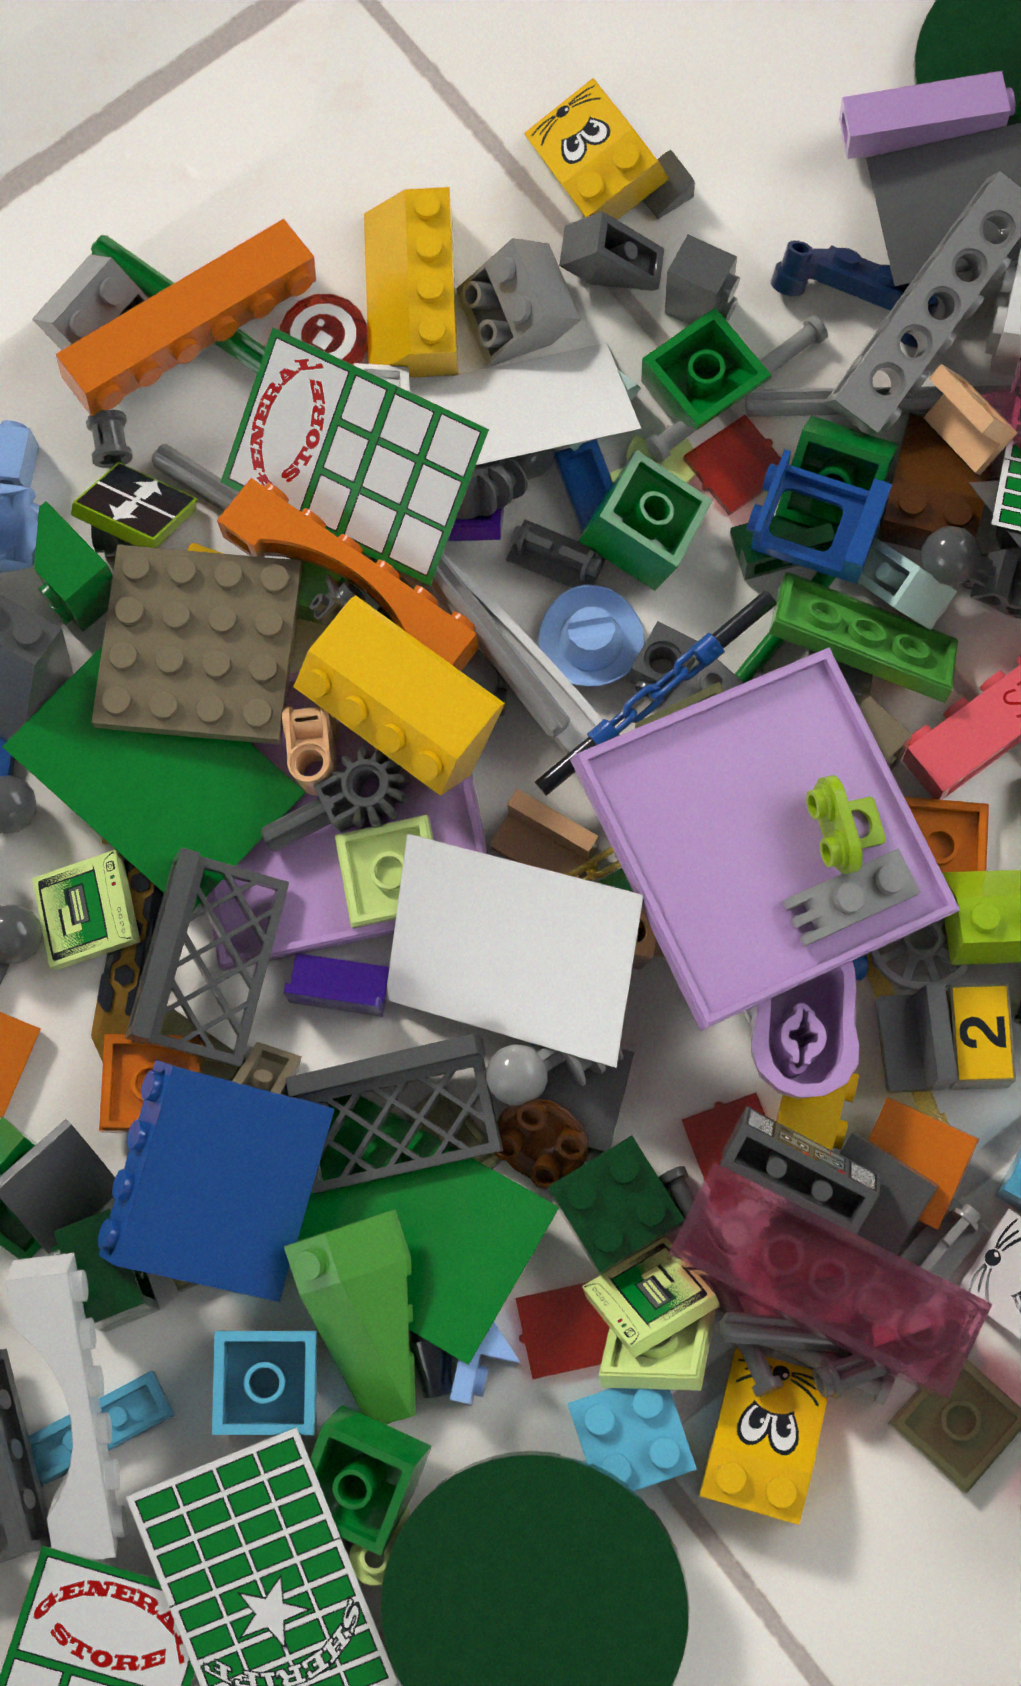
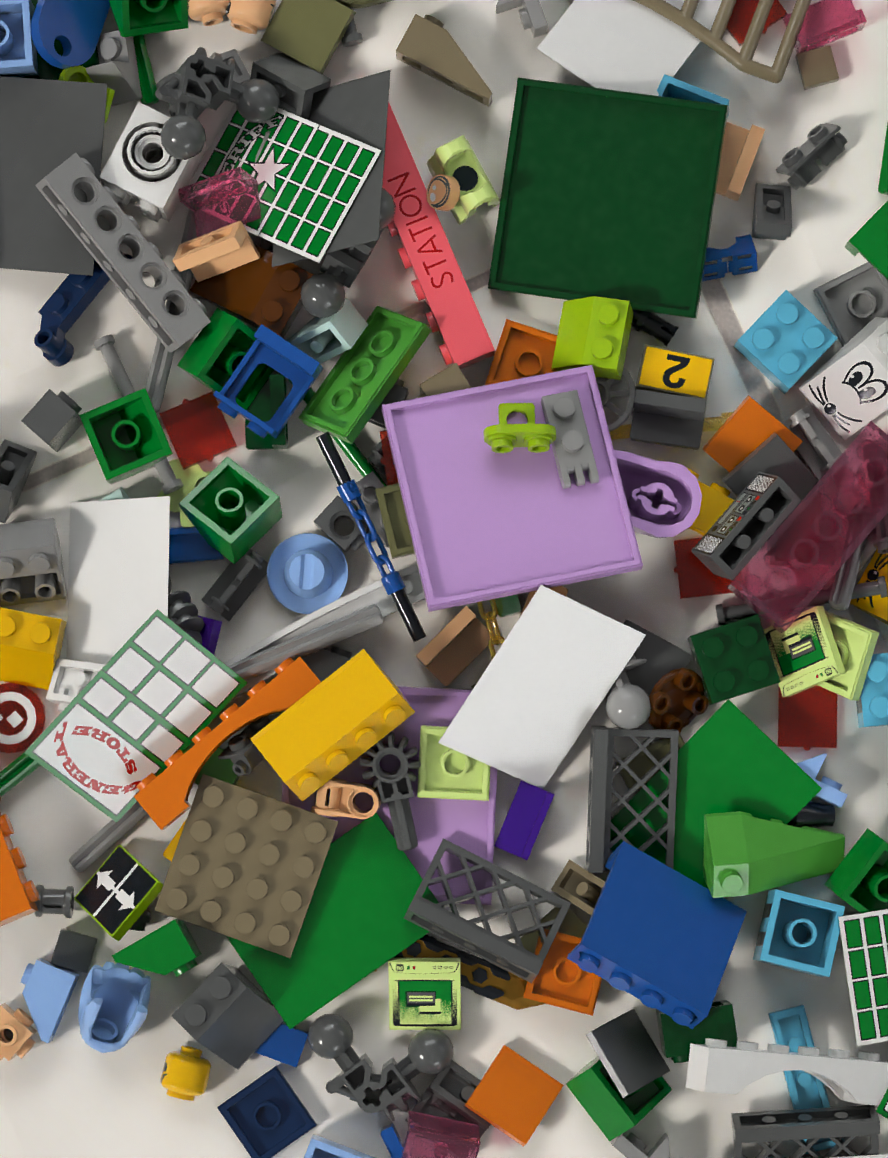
camera: 80 degrees left, 10 degrees up
none -> dark grey slope [51,928,98,973]

